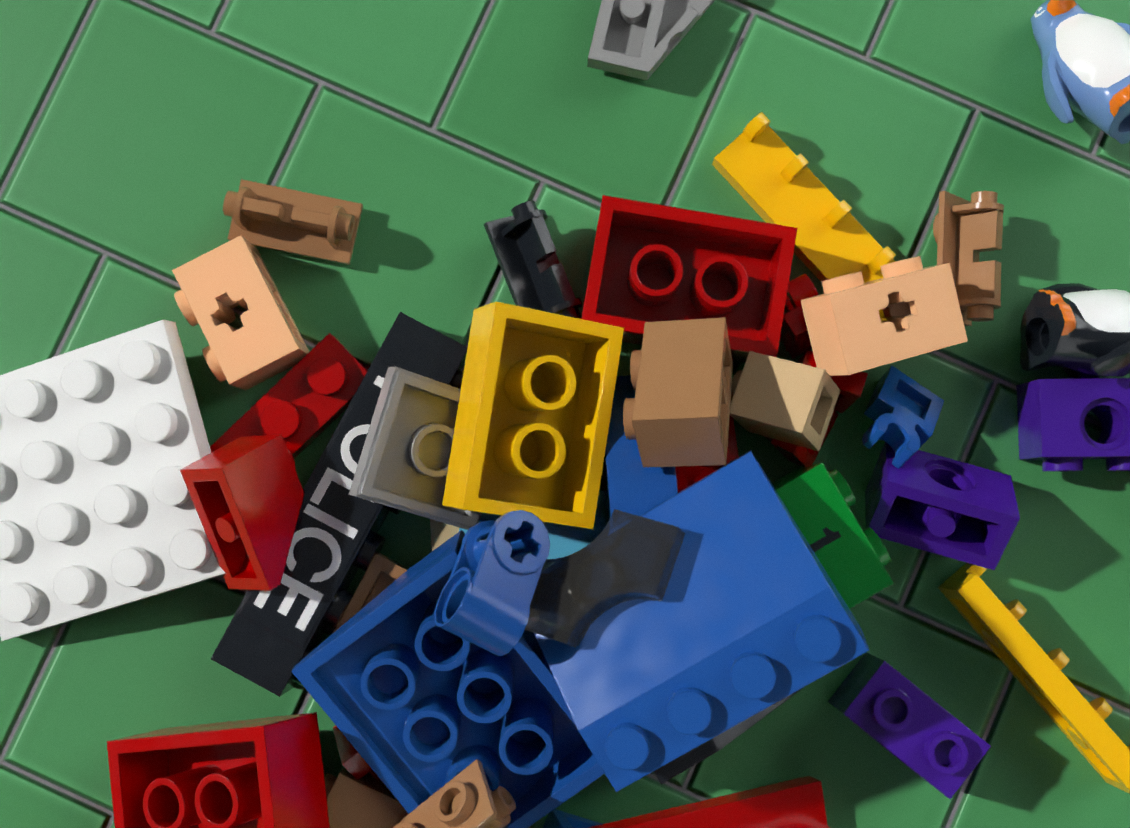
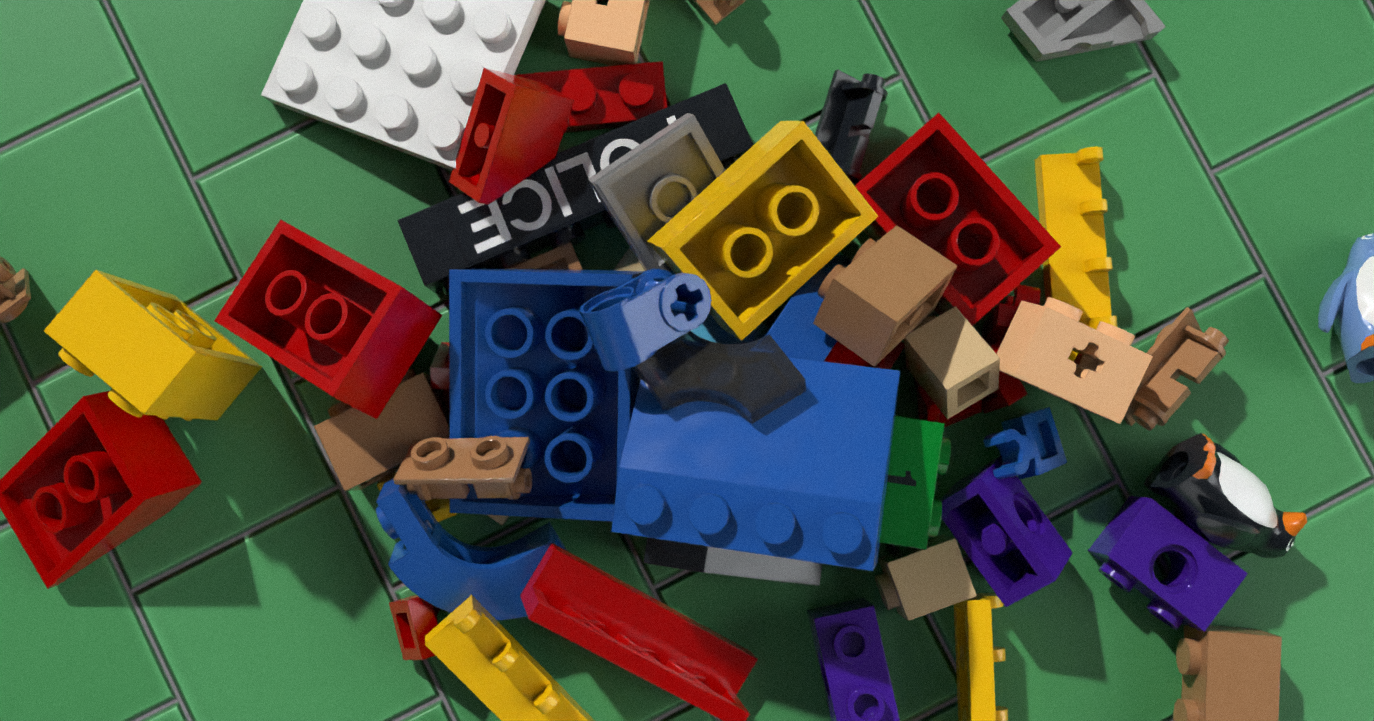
camera: 35 degrees right, 0 degrees up
none -> tan brick [875,535,977,621]

